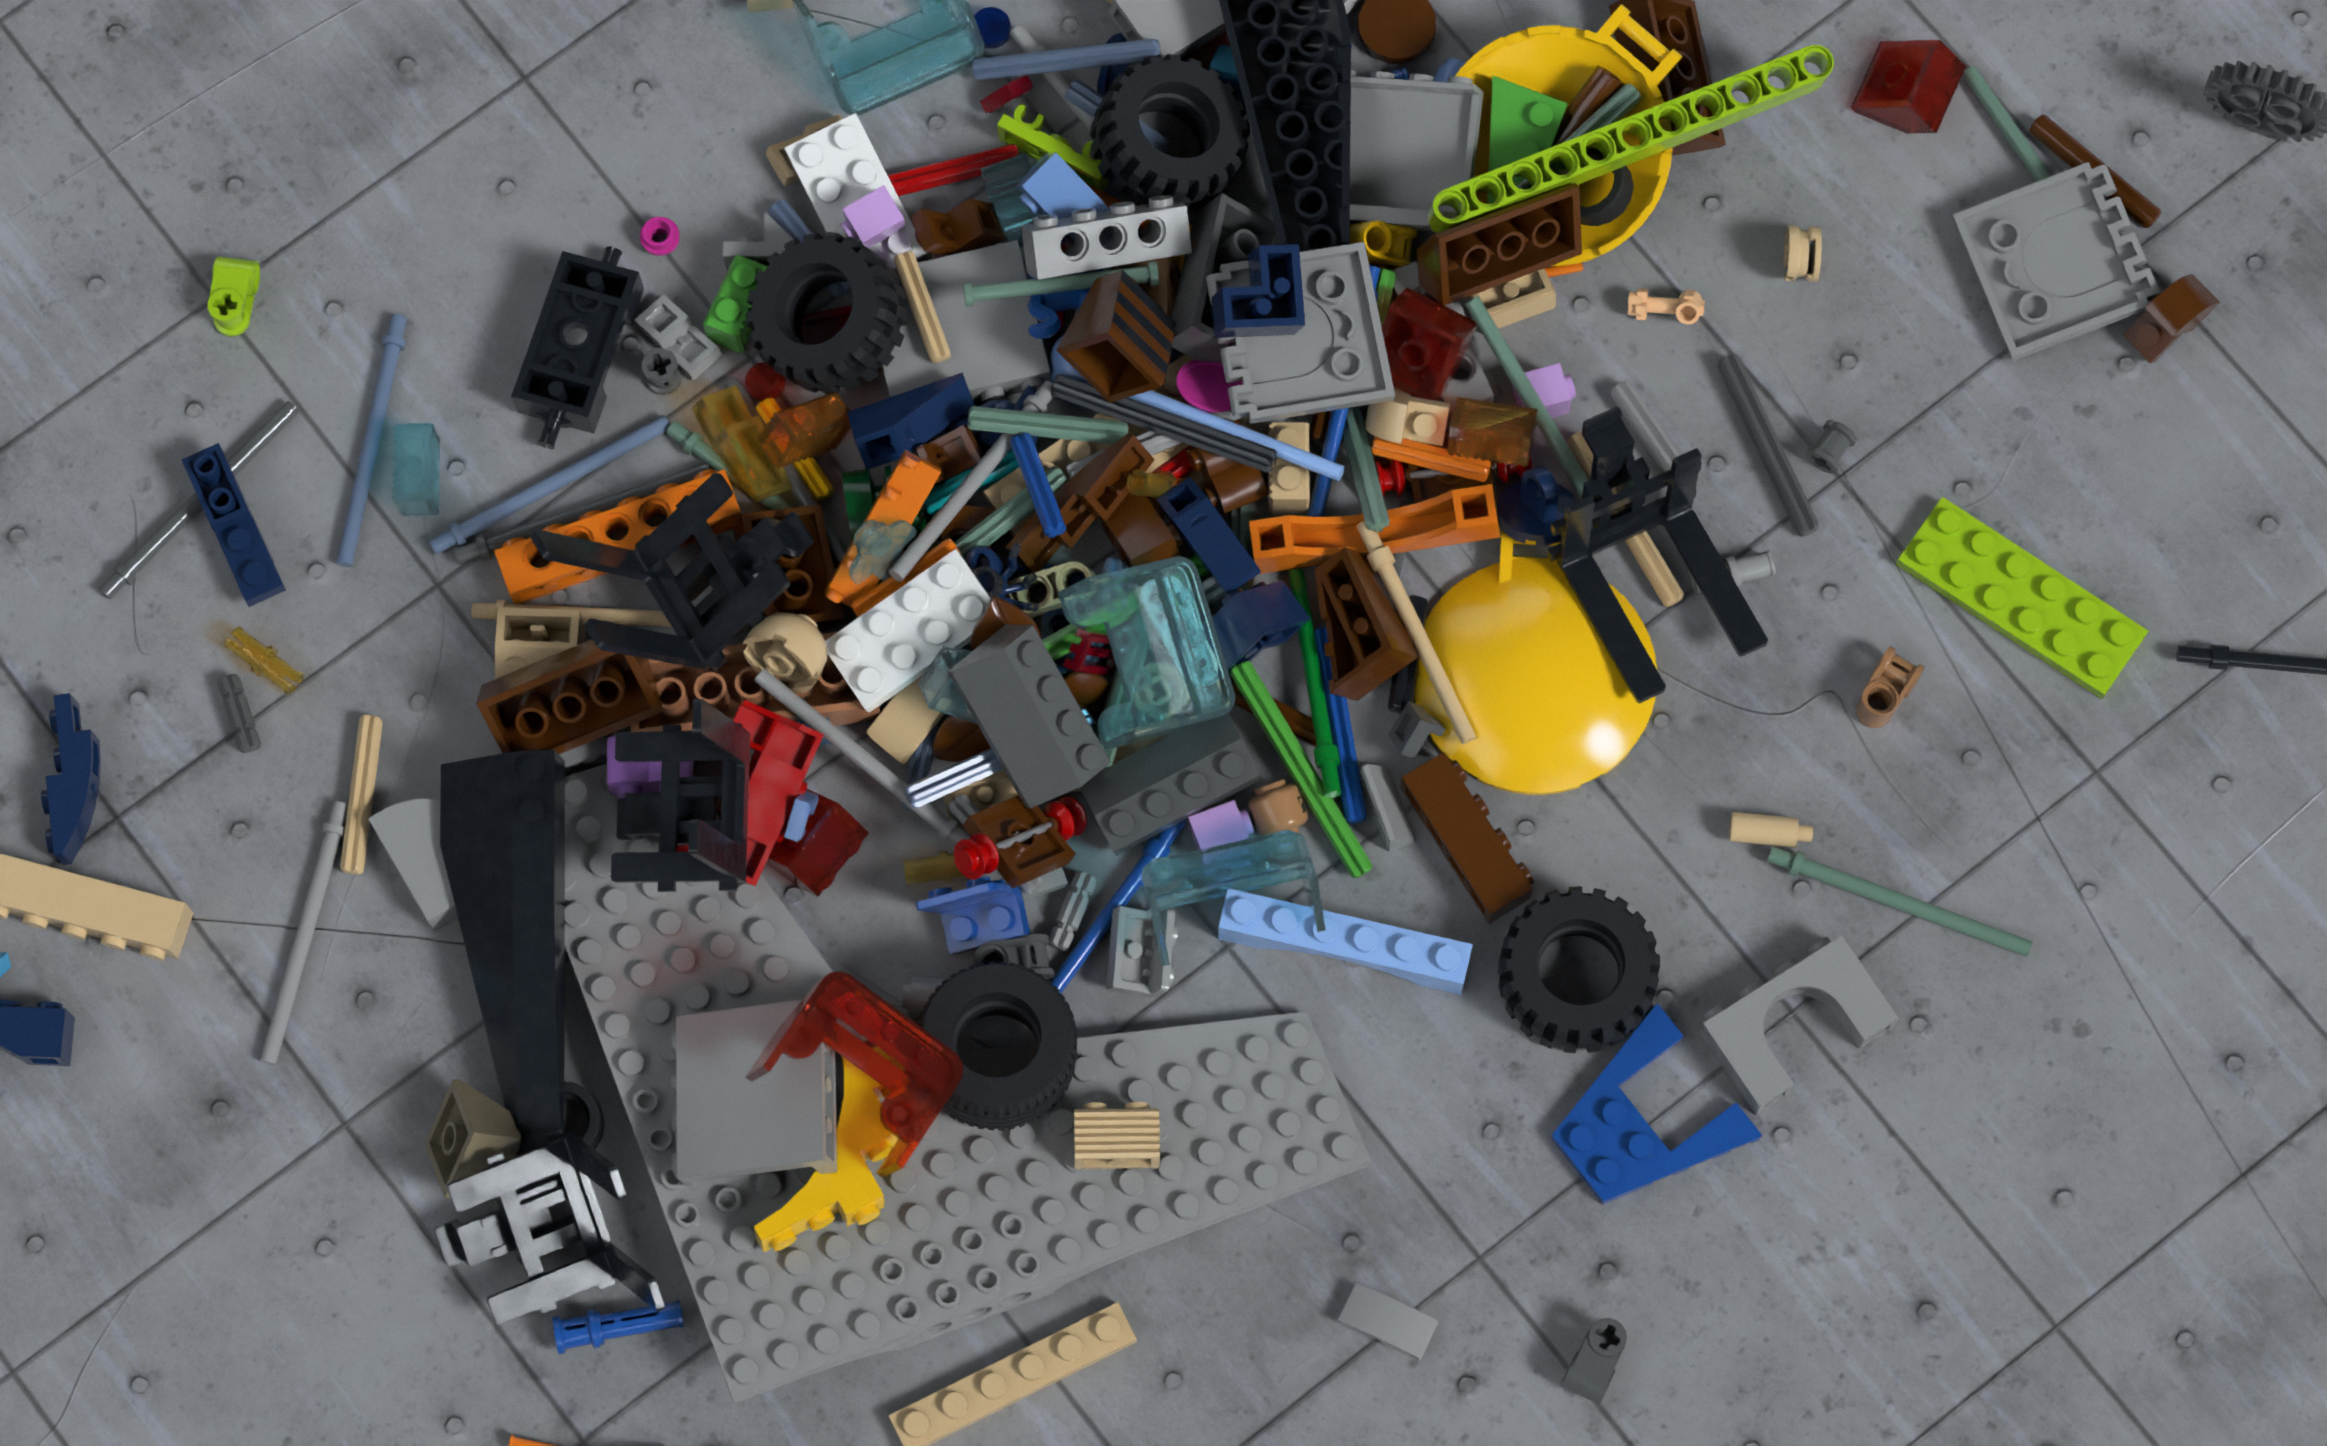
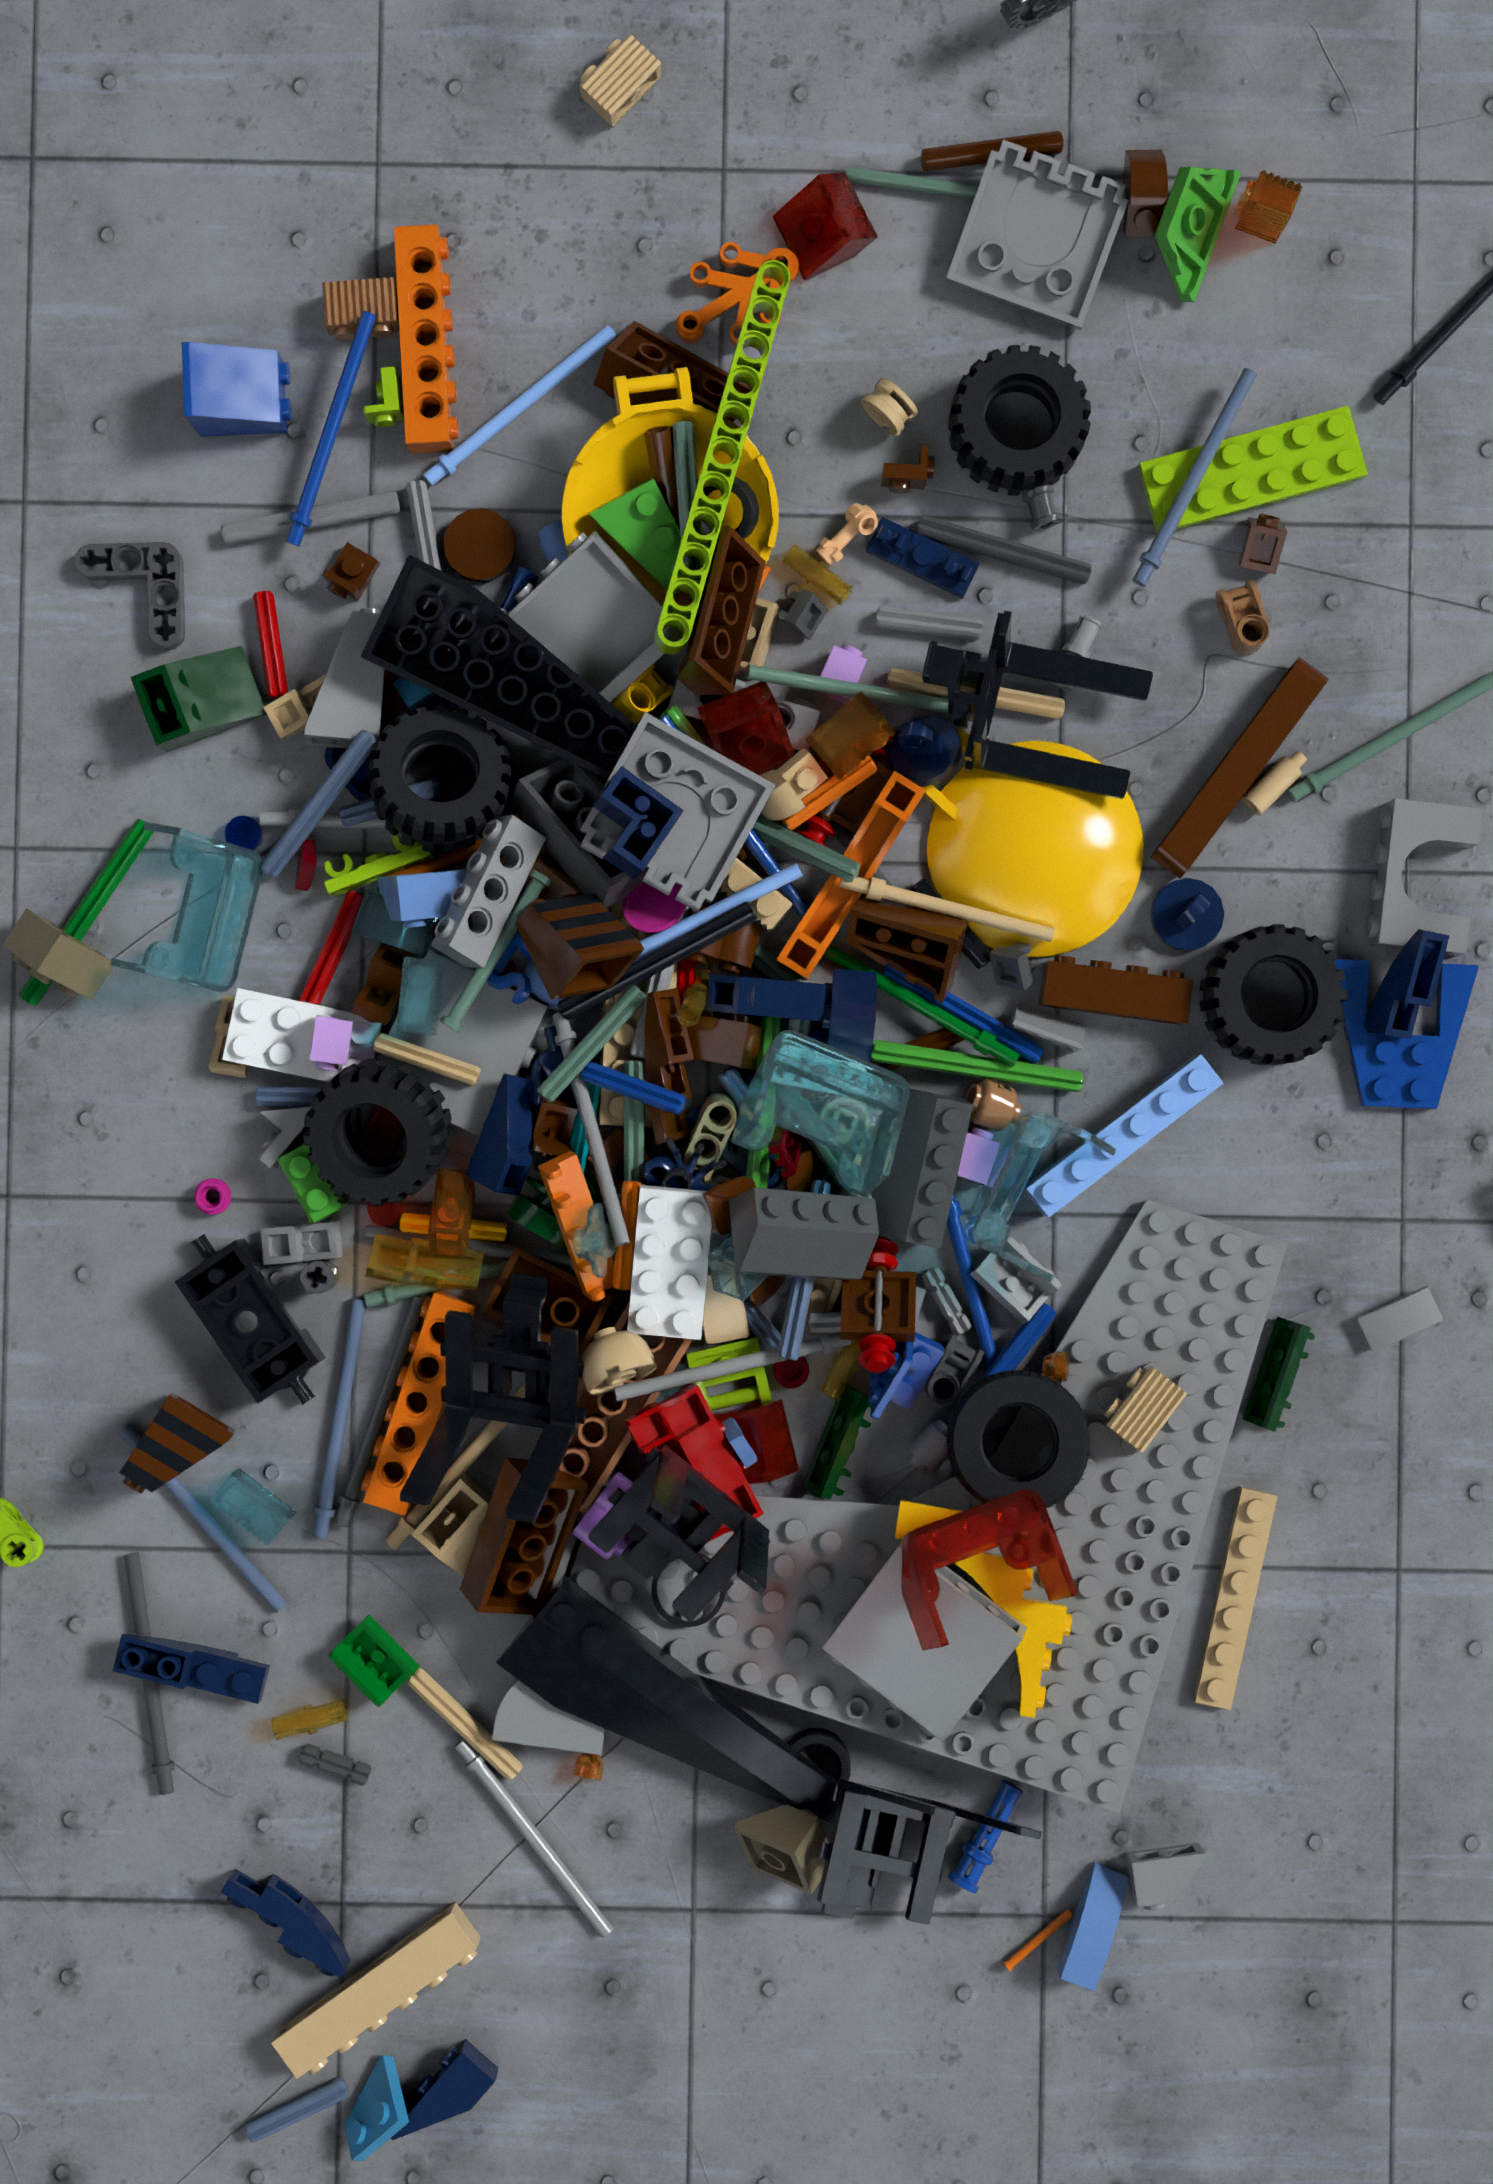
camera: 55 degrees left, 15 degrees up
none -> slope [119,1392,235,1494]
none -> green bracket [328,1614,420,1707]
none -> clear light blue brick [396,957,445,1036]
none -> clear orange hinge [573,1753,604,1780]
none -> black piece [651,1553,725,1627]
none -> orange plant [676,242,799,346]
none -> lime plate [686,1337,772,1411]
none -> dark red tile [773,1356,809,1389]
none -> dark grey tile [777,589,828,640]
none -> clear yellow pin [782,544,853,606]
none -> dark green plate [802,1384,871,1500]
none -> dark blue plate [866,517,980,599]
none -> reddish brown bracket [881,444,935,493]
none -> black tyre [948,345,1091,496]
none -> blue axle [979,1303,1056,1381]
none -> clear orange hinge [1042,1352,1069,1382]
none -> sand blue bar [1132,368,1257,587]
none -> reddish brown beam [1150,657,1329,879]
none -> dark blue tile [1151,878,1224,951]
none -> bright green wing [1155,167,1241,302]
none -> clear orange brick [1233,170,1302,244]
none -> reddish brown bracket [1239,514,1287,574]
none -> dark green plate [1242,1316,1315,1432]
none -> dark blue slope [1364,929,1449,1039]

